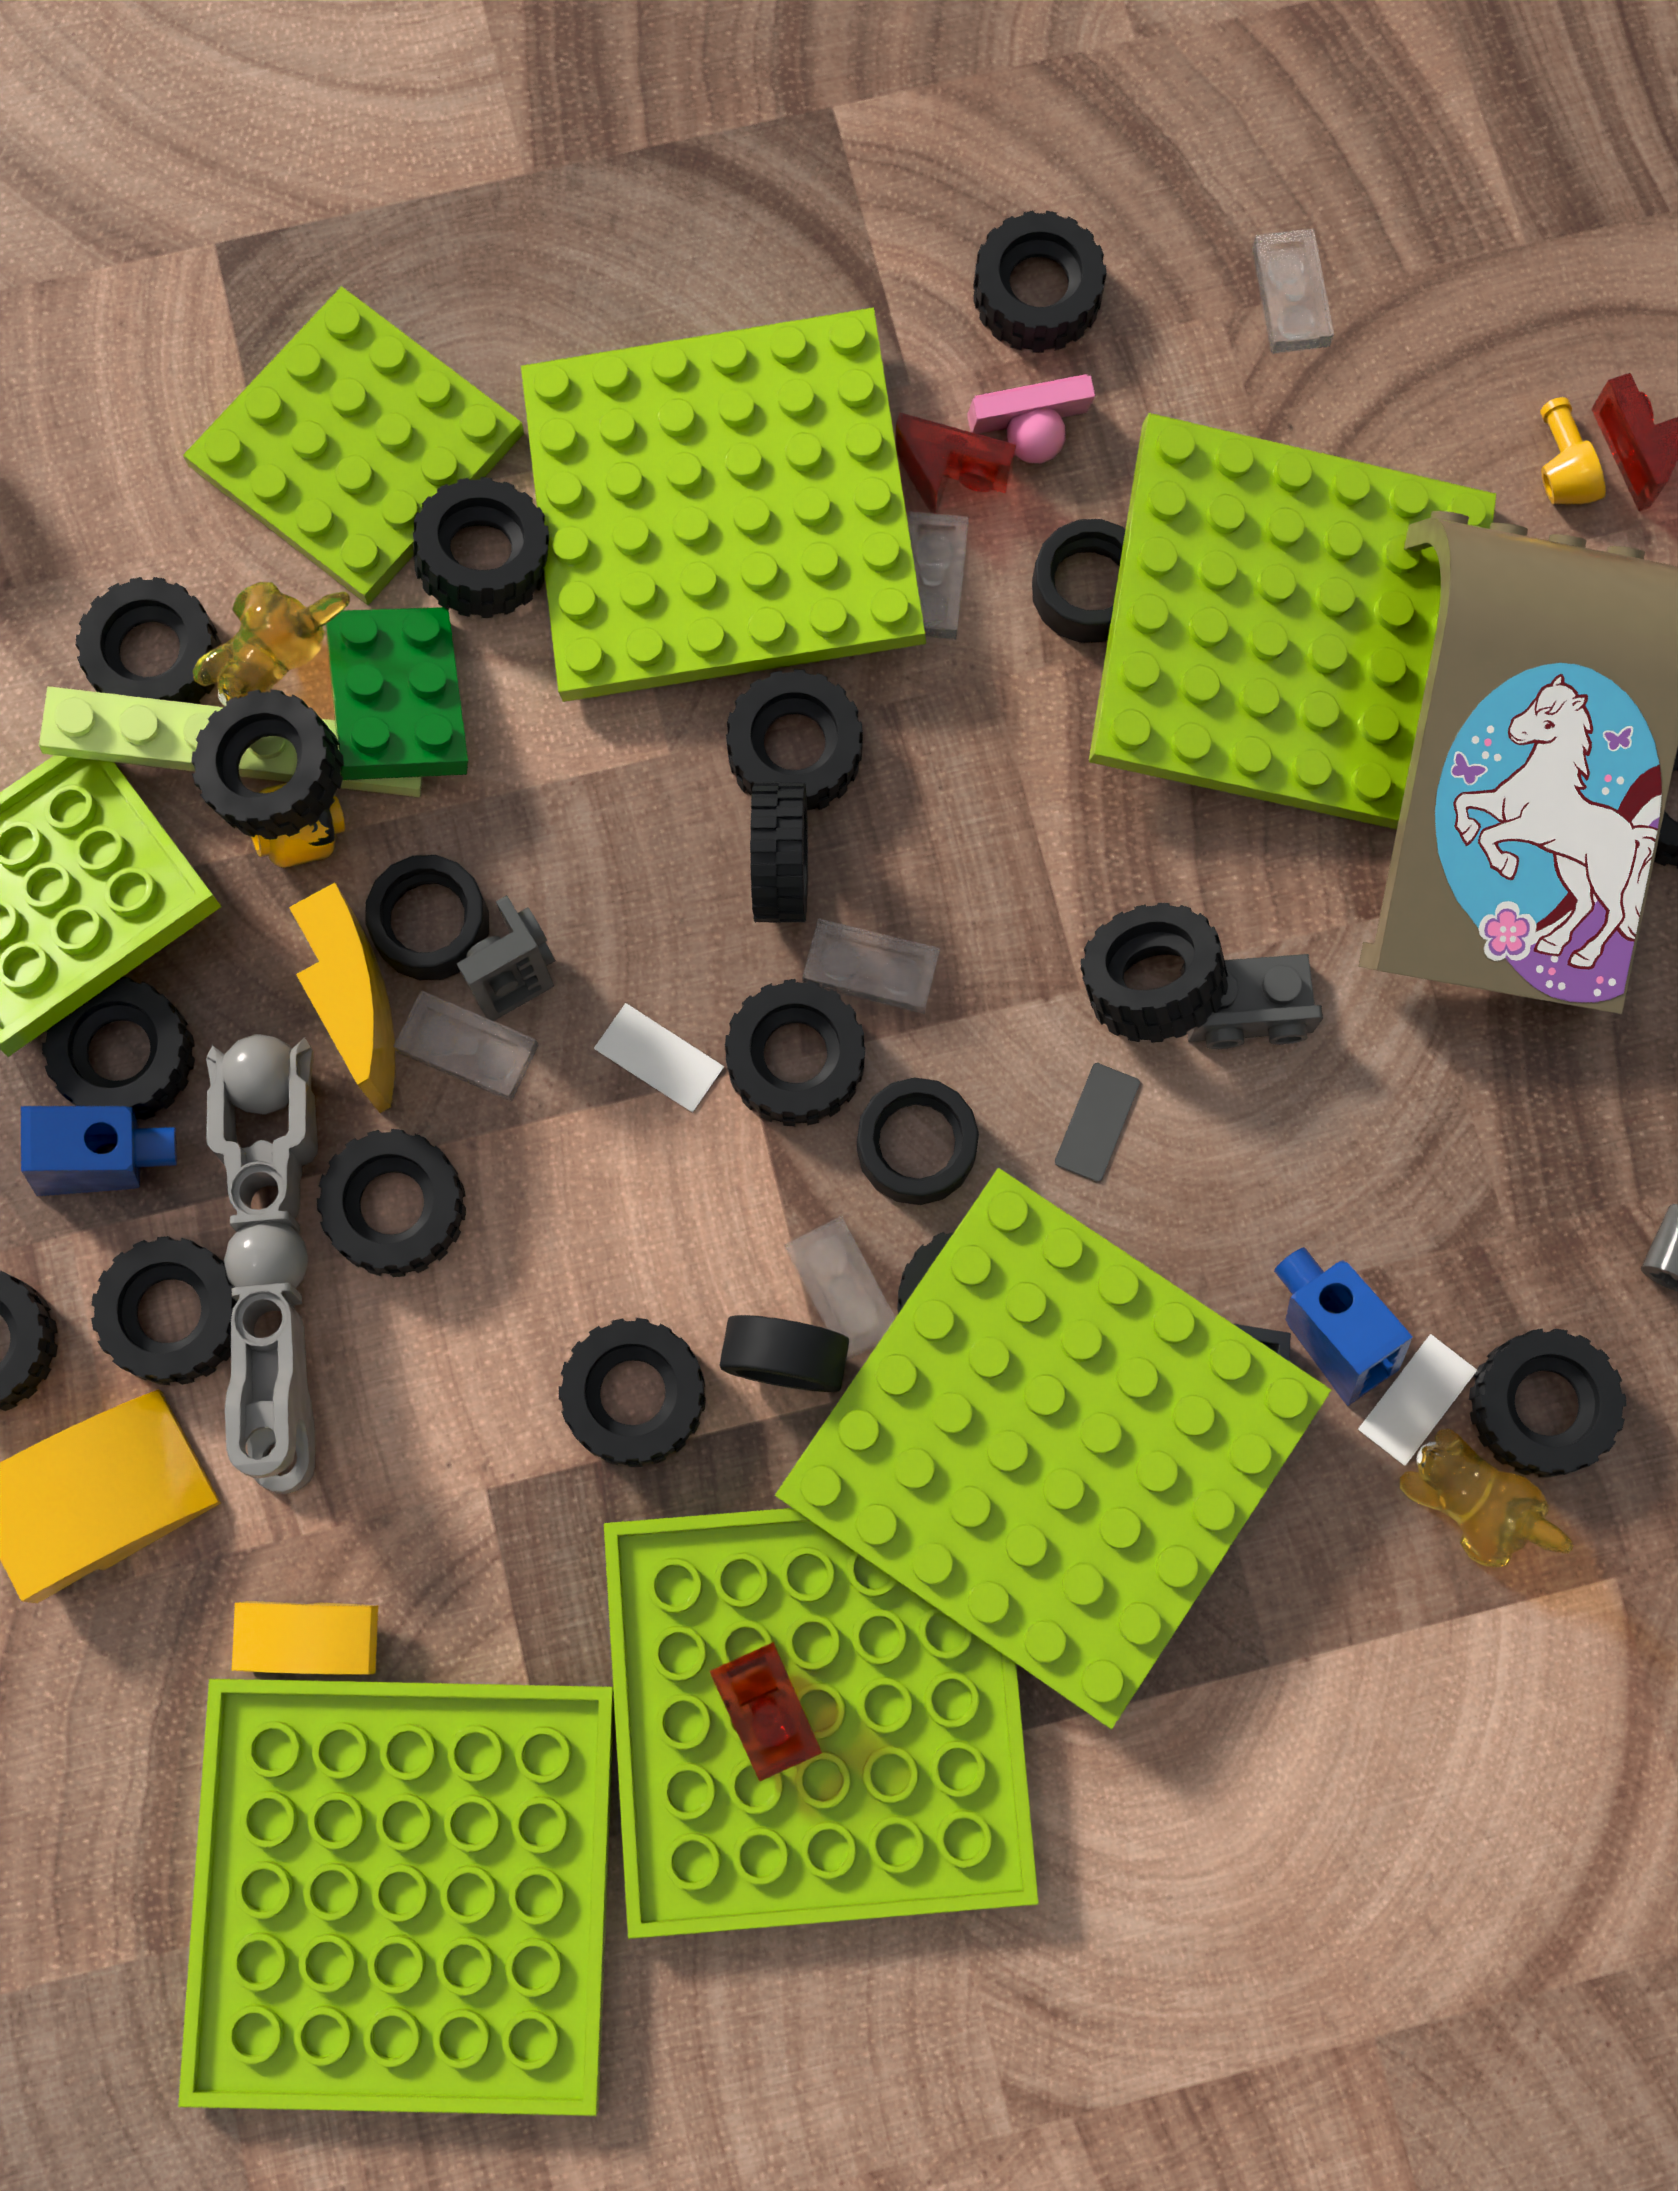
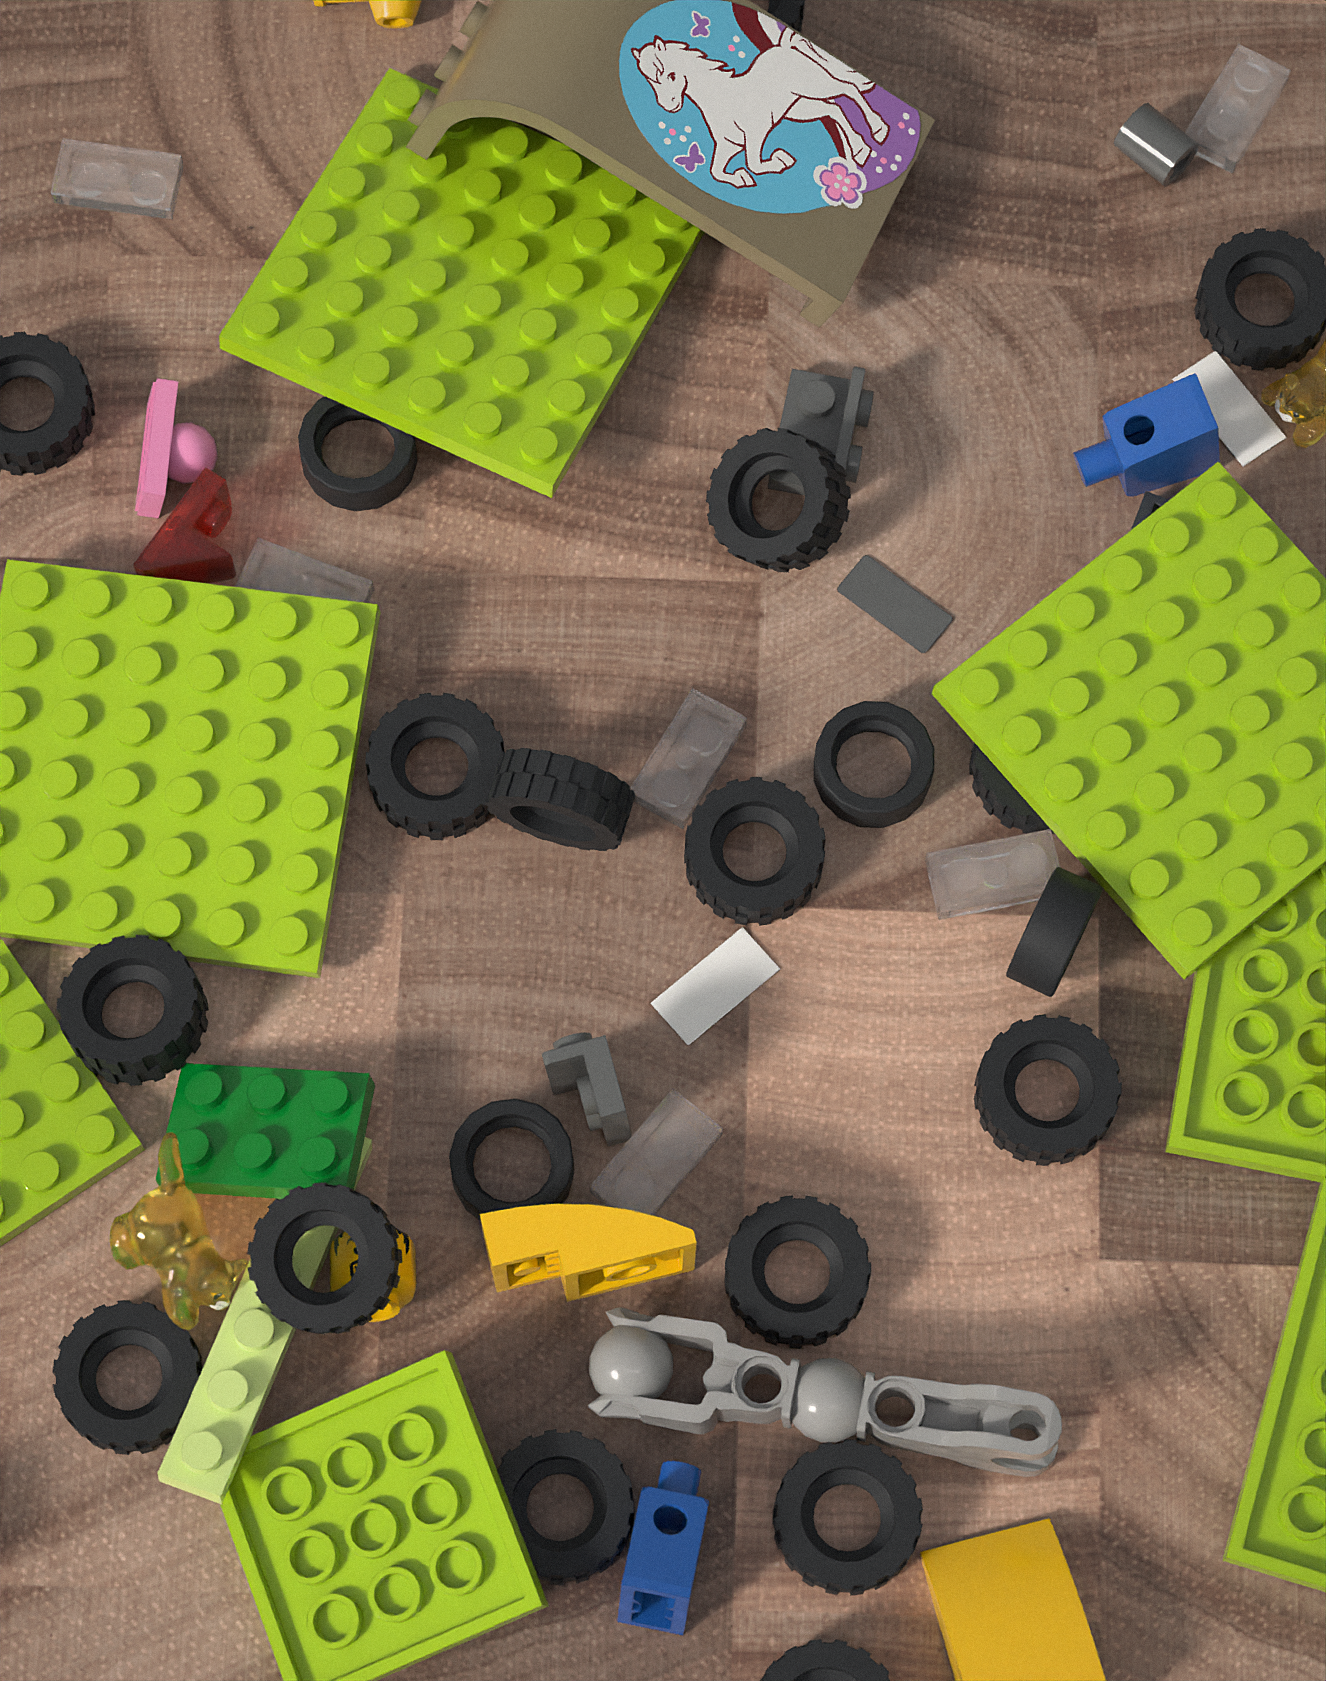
camera: 75 degrees left, 5 degrees down
yellow slope [232,1601,378,1675] -> none

